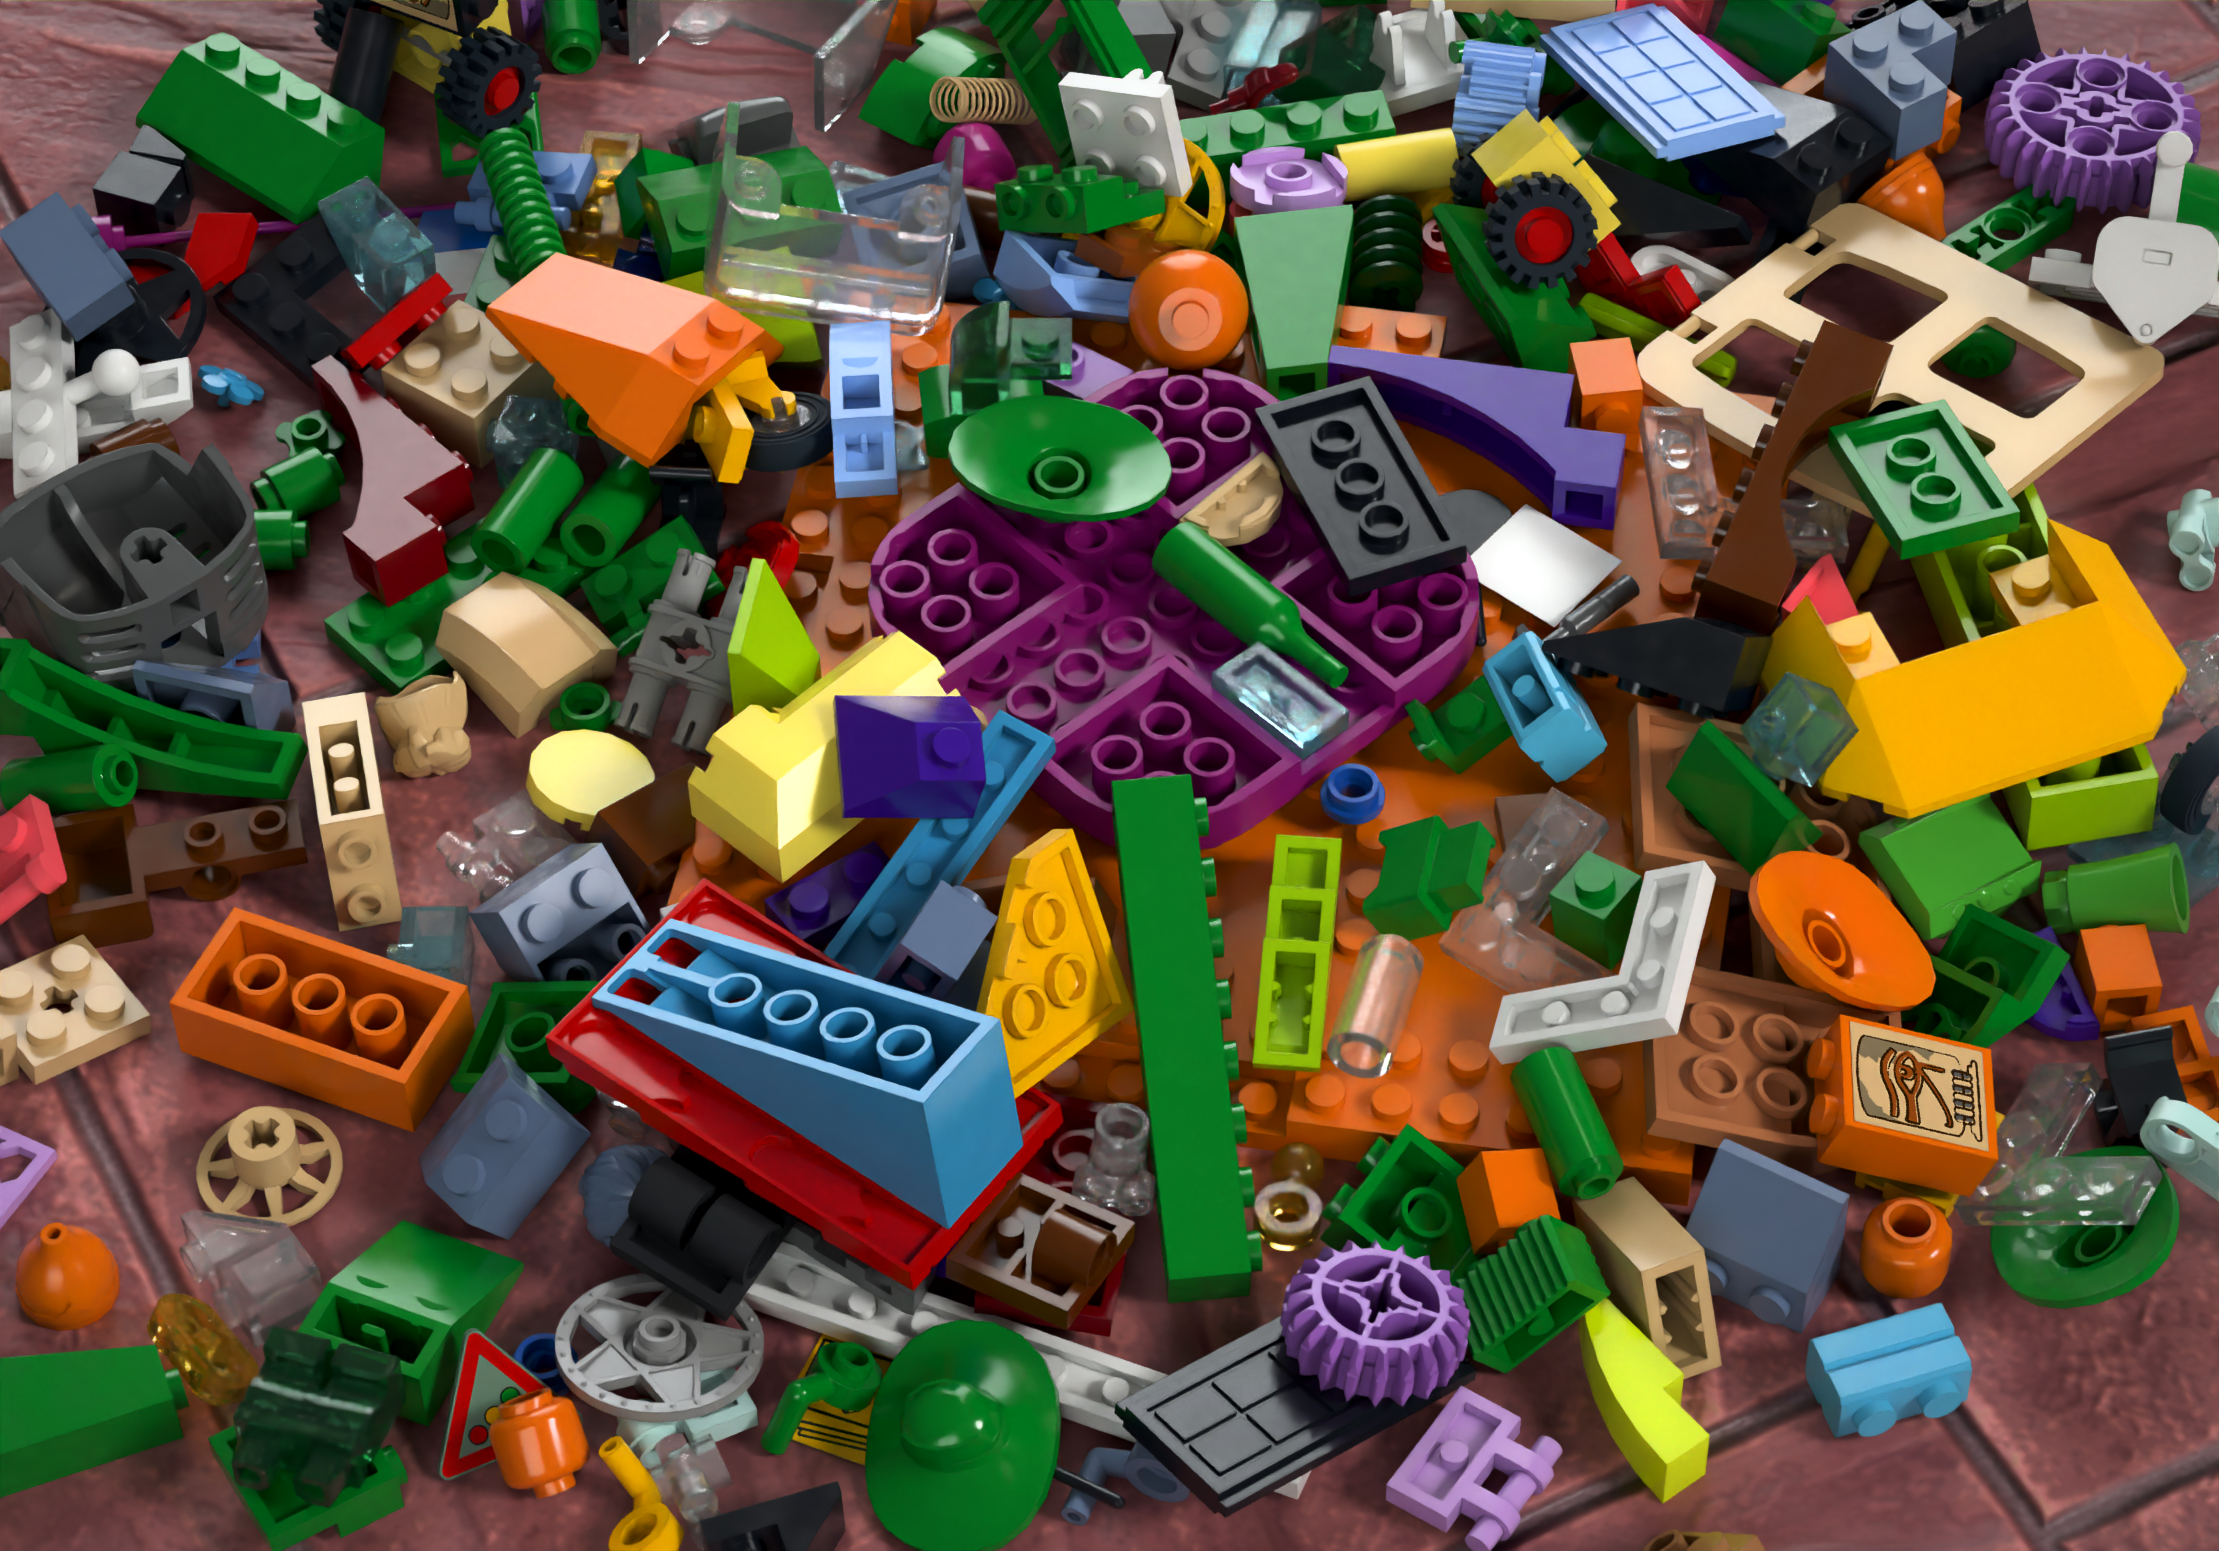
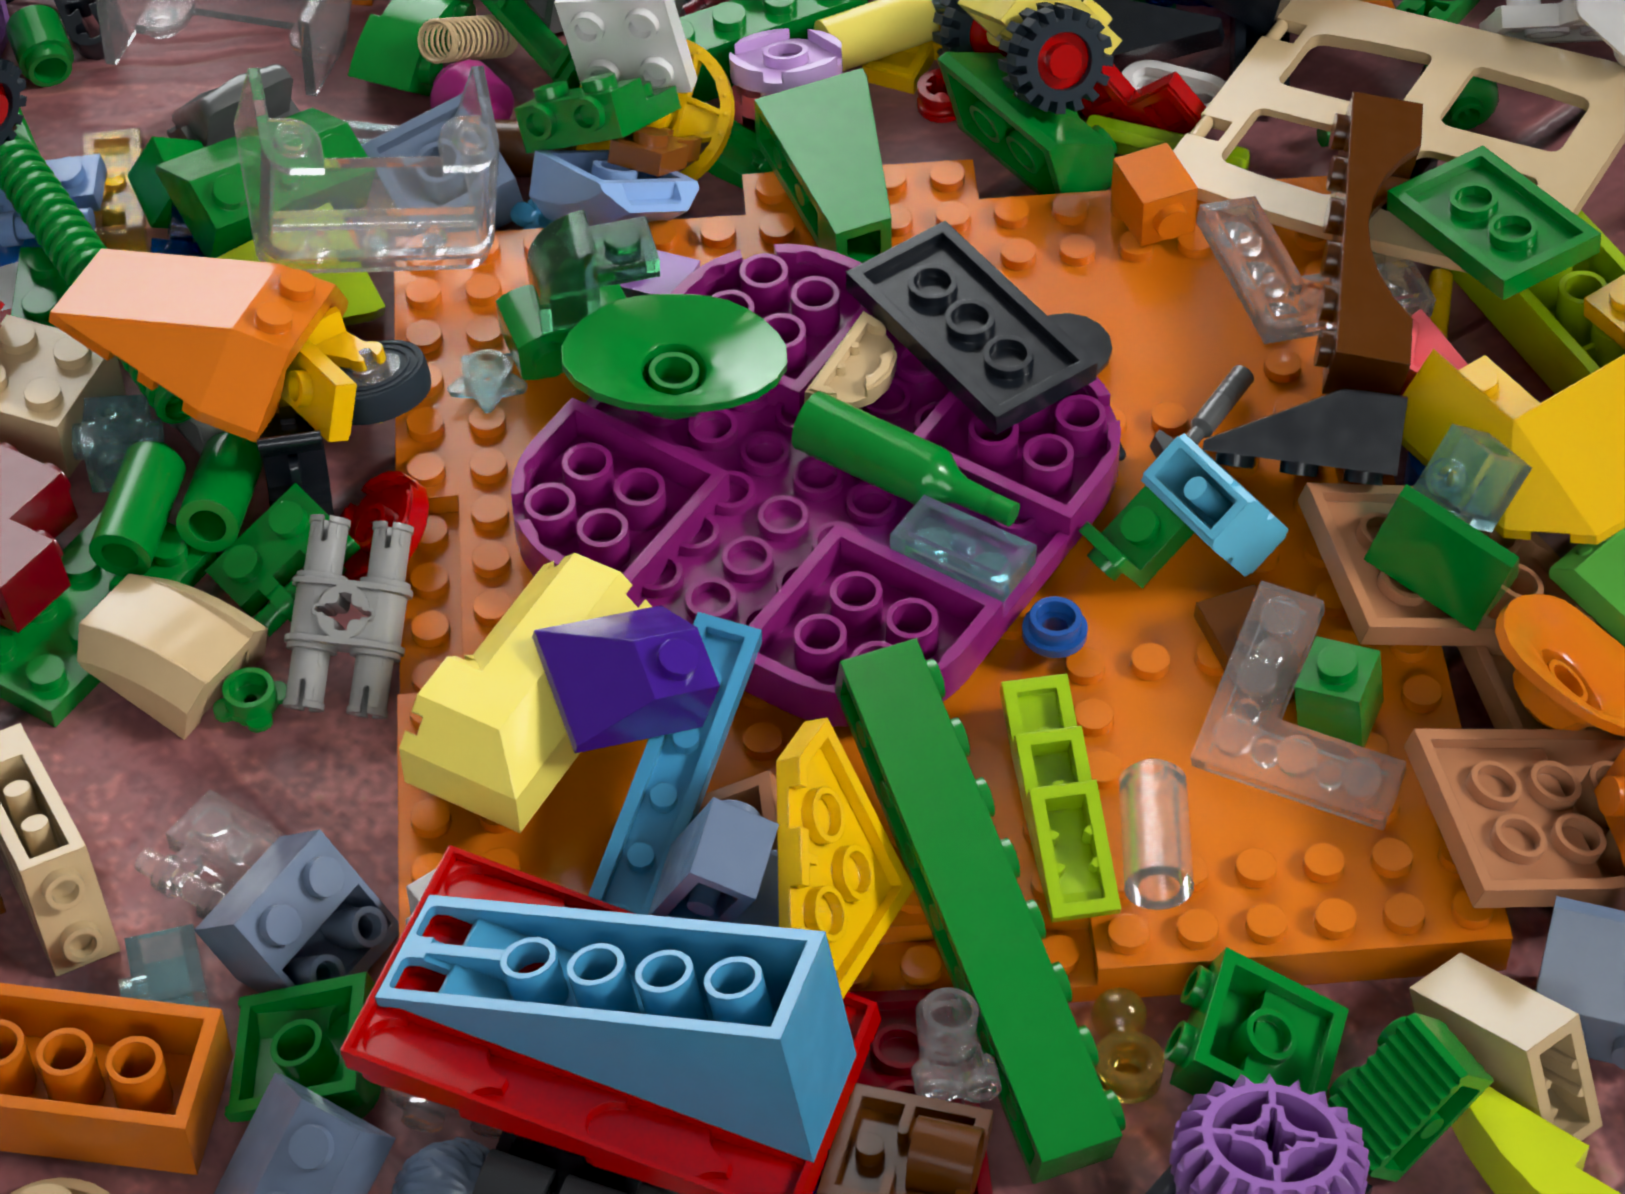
camera: 15 degrees left, 0 degrees up
tan hair [374,671,471,779] -> none
light yellow tile [526,729,655,831] -> none
reddish brown slope [584,762,696,901] -> none
lime slope [727,558,822,717] -> none
dark purple plate [764,841,891,949] -> none
light blue slope [829,320,898,499] -> none
orange brick [1128,249,1249,371] -> none
arch [1327,345,1626,531] -> none
dark green piece [1348,195,1423,313] -> none
green piece [1362,815,1496,946] -> none
orange brick [1456,1148,1561,1255] -> none
white sticker [1471,504,1622,628] -> none
white plate [1489,860,1716,1065] -> none
green brick [1510,1047,1624,1200] -> none

